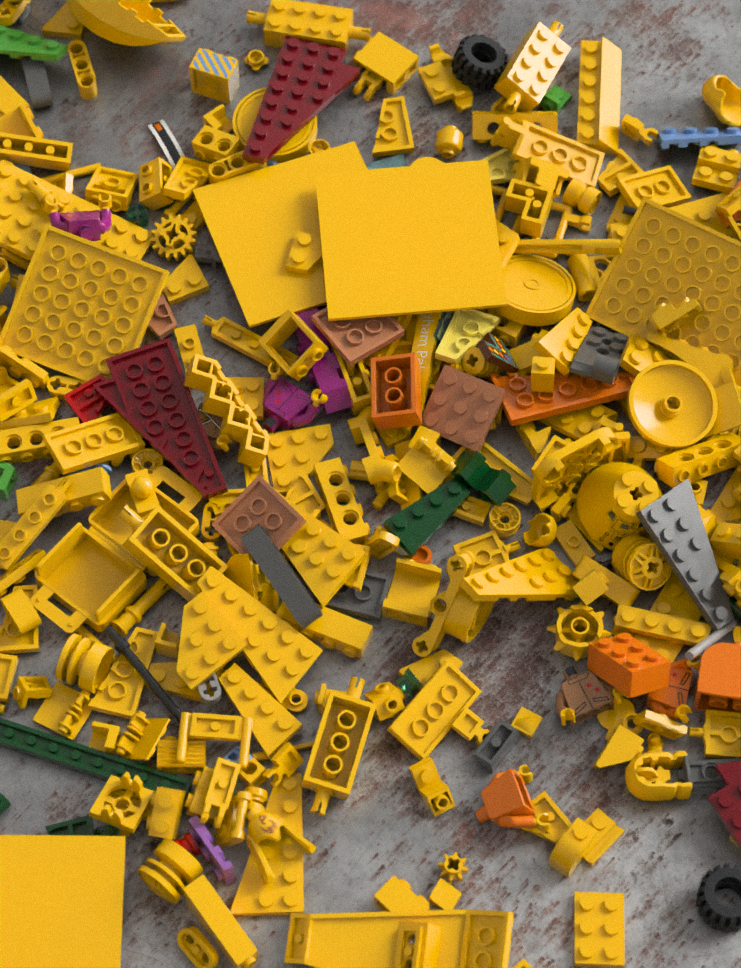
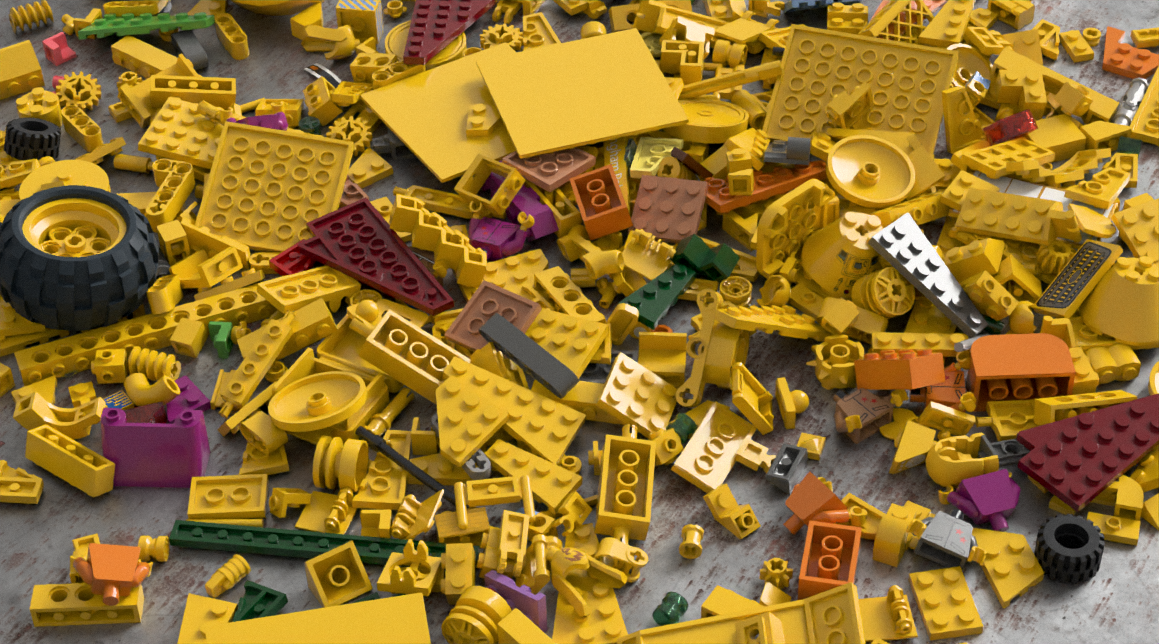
camera: 10 degrees left, 20 degrees down
none -> yellow plate [231,321,251,345]
none -> yellow plate [265,361,288,382]
none -> yellow dish [268,371,367,432]
none -> yellow slope [290,2,323,41]
none -> yellow piece [301,25,360,60]
none -> yellow slope [304,540,373,608]
none -> yellow gear [480,24,524,52]
none -> yellow piece [595,537,648,583]
none -> yellow plate [596,352,677,439]
none -> clear green wheel [652,592,689,626]
none -> yellow bush [679,524,704,559]
none -> yellow flag [714,10,779,44]
none -> yellow slope [728,169,754,196]
none -> yellow container [731,362,774,435]
none -> yellow tile [775,377,809,429]
none -> orange brick [797,520,862,600]
none -> yellow hinge [858,585,918,642]
none -> torso [906,509,987,569]
none -> magenta torso [938,469,1021,532]
none -> yellow wing [972,528,1044,608]

